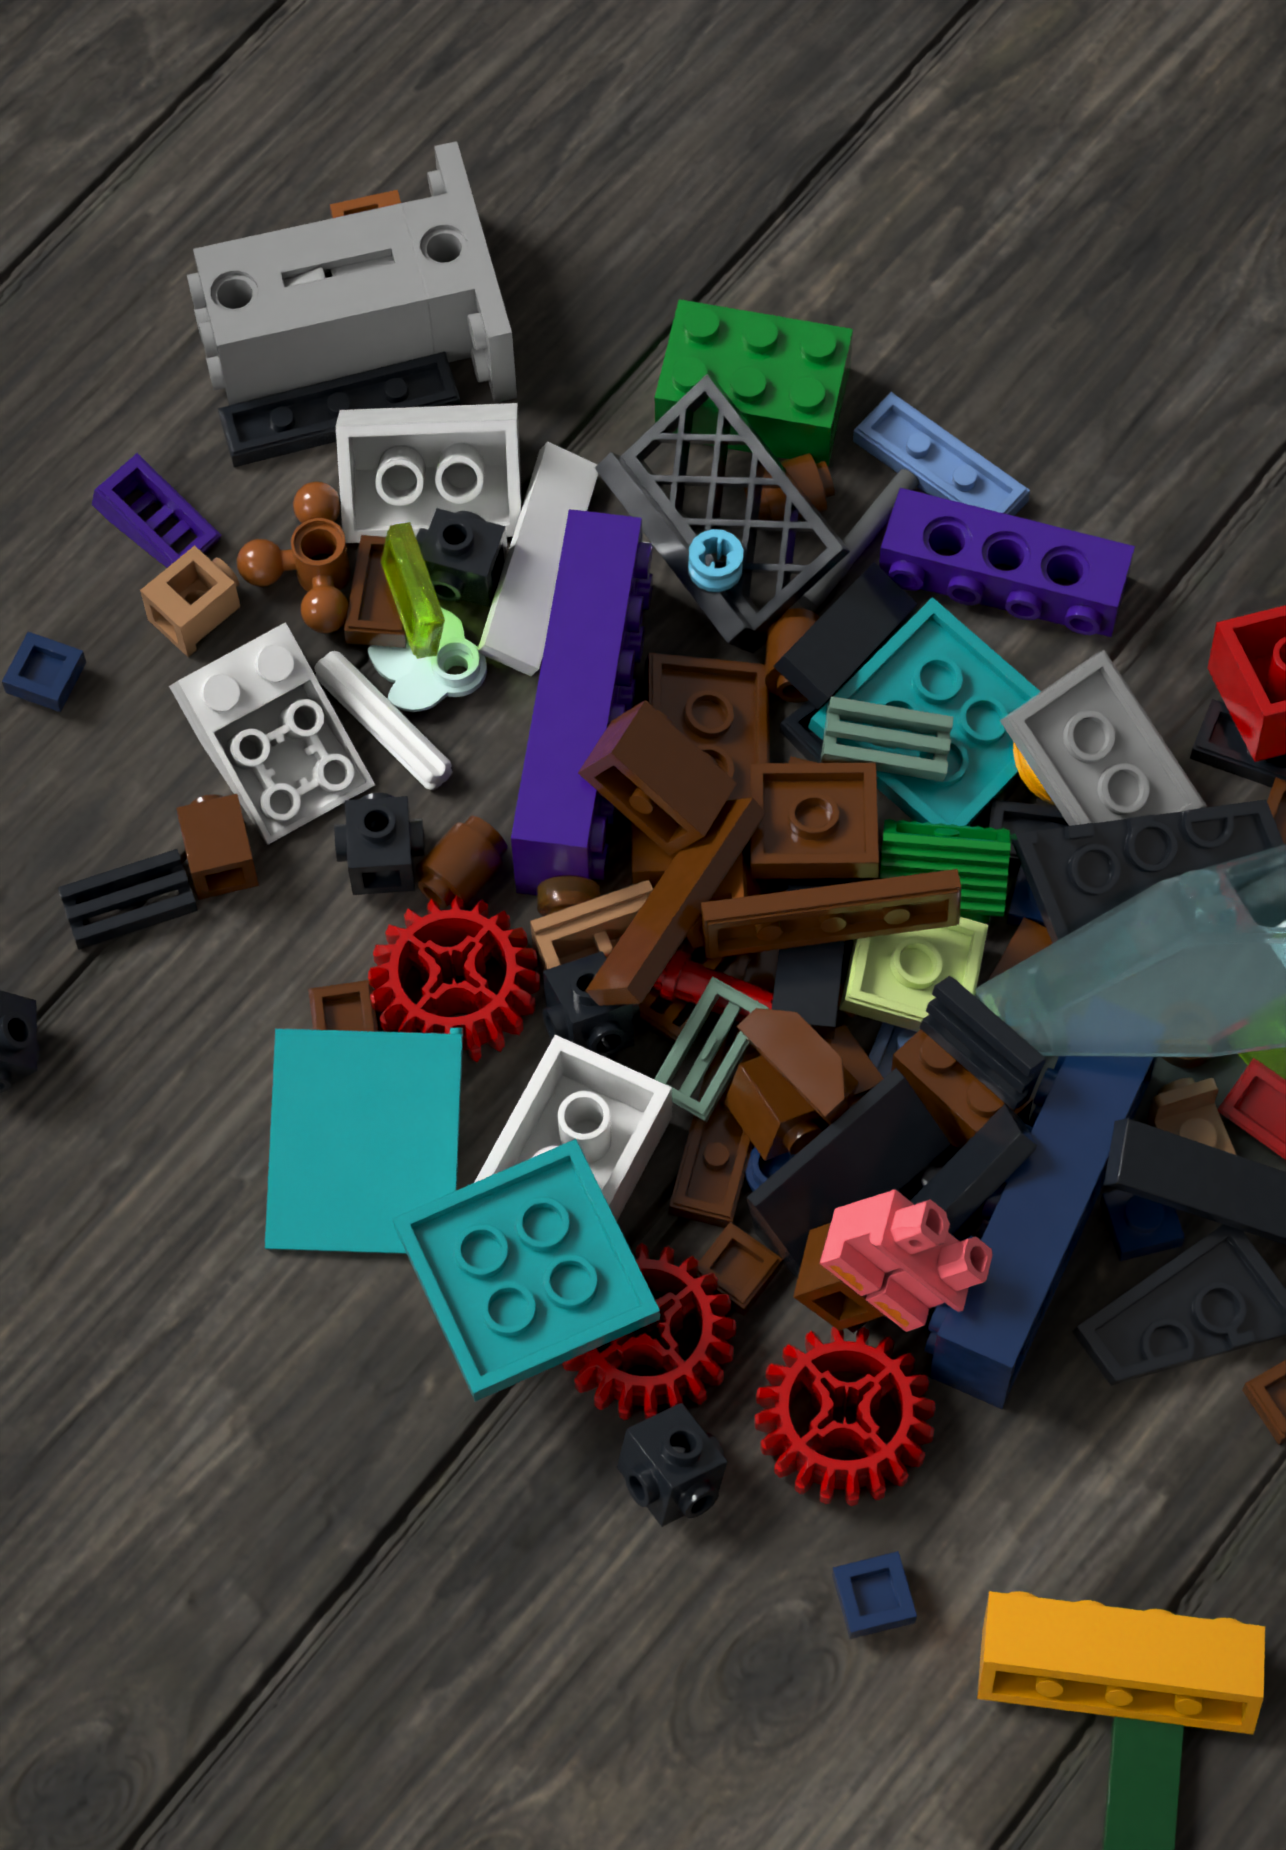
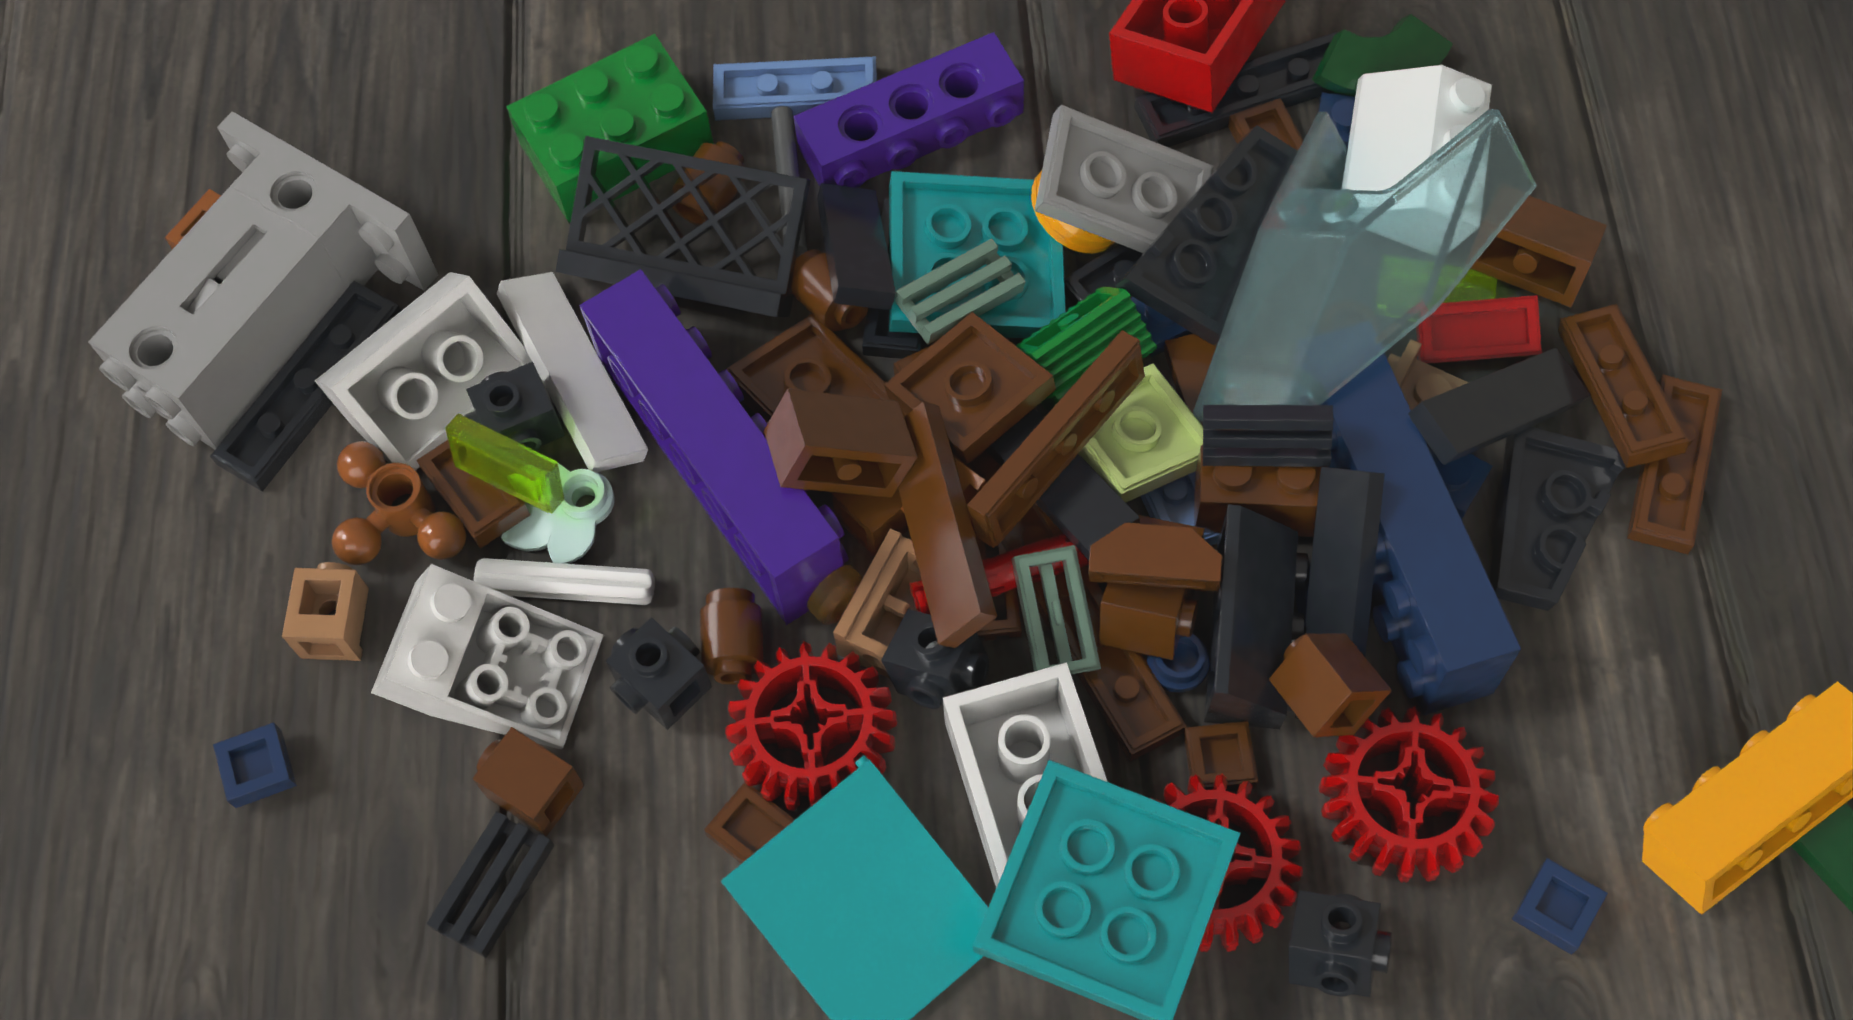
camera: 40 degrees left, 0 degrees up
dark purple slope [92,453,222,568] -> none
medium azure bush [688,529,744,592] -> none
coral hips [820,1189,993,1332] -> none

